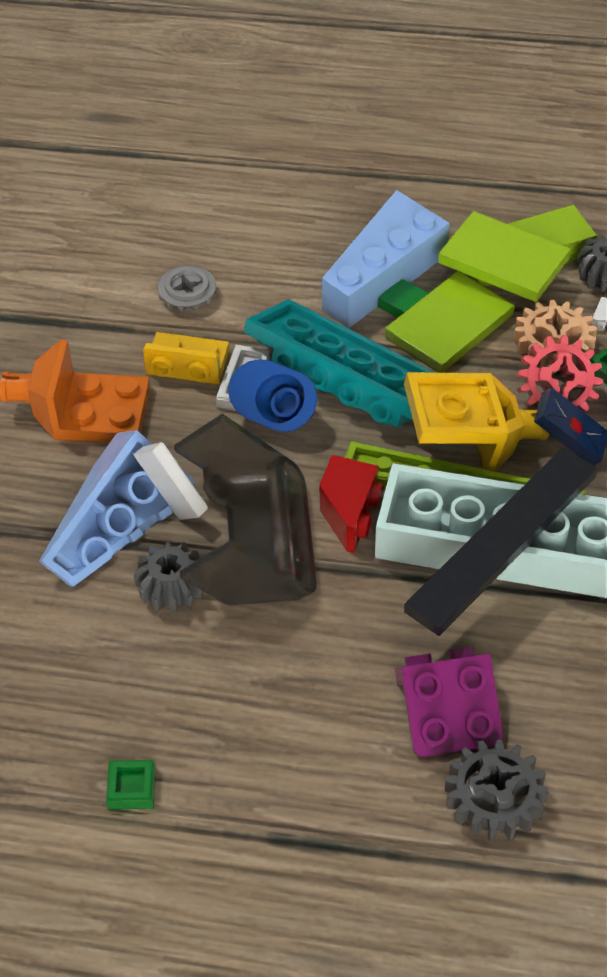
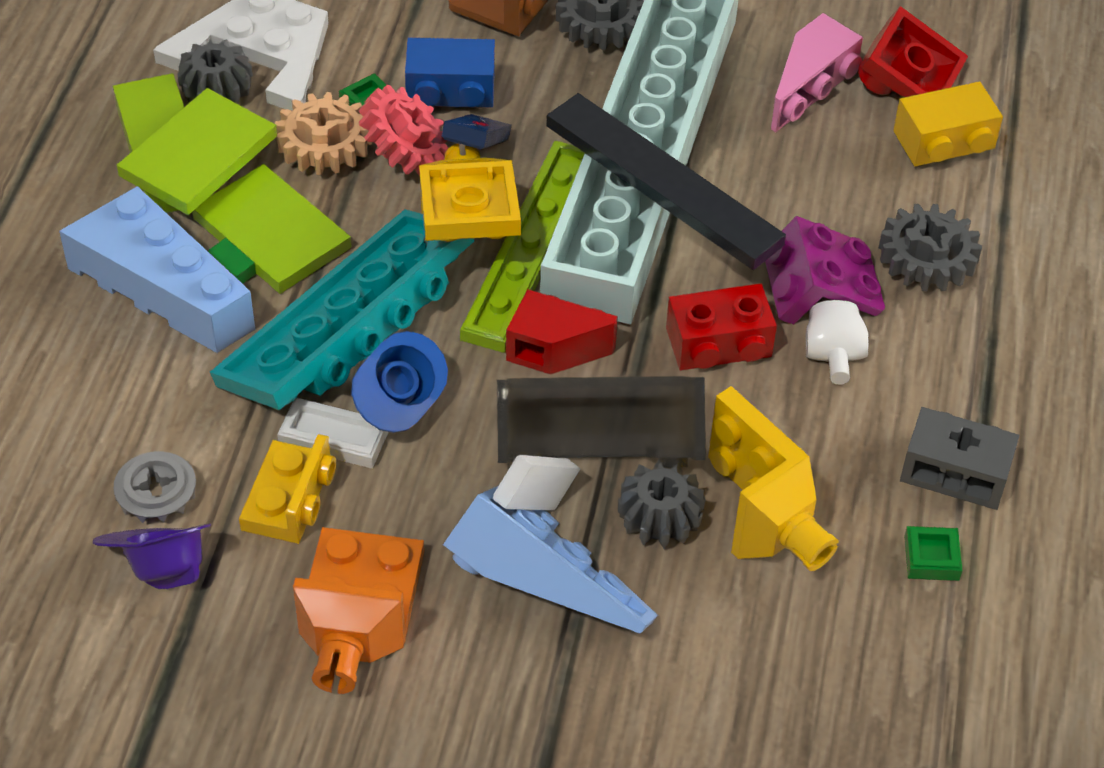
camera: 90 degrees left, 0 degrees up
none -> dark purple piece [92,523,211,589]
none -> red brick [666,283,777,371]
none -> yellow plate [708,386,839,571]
none -> white piece [806,300,869,385]
none -> dark grey brick [900,407,1020,510]

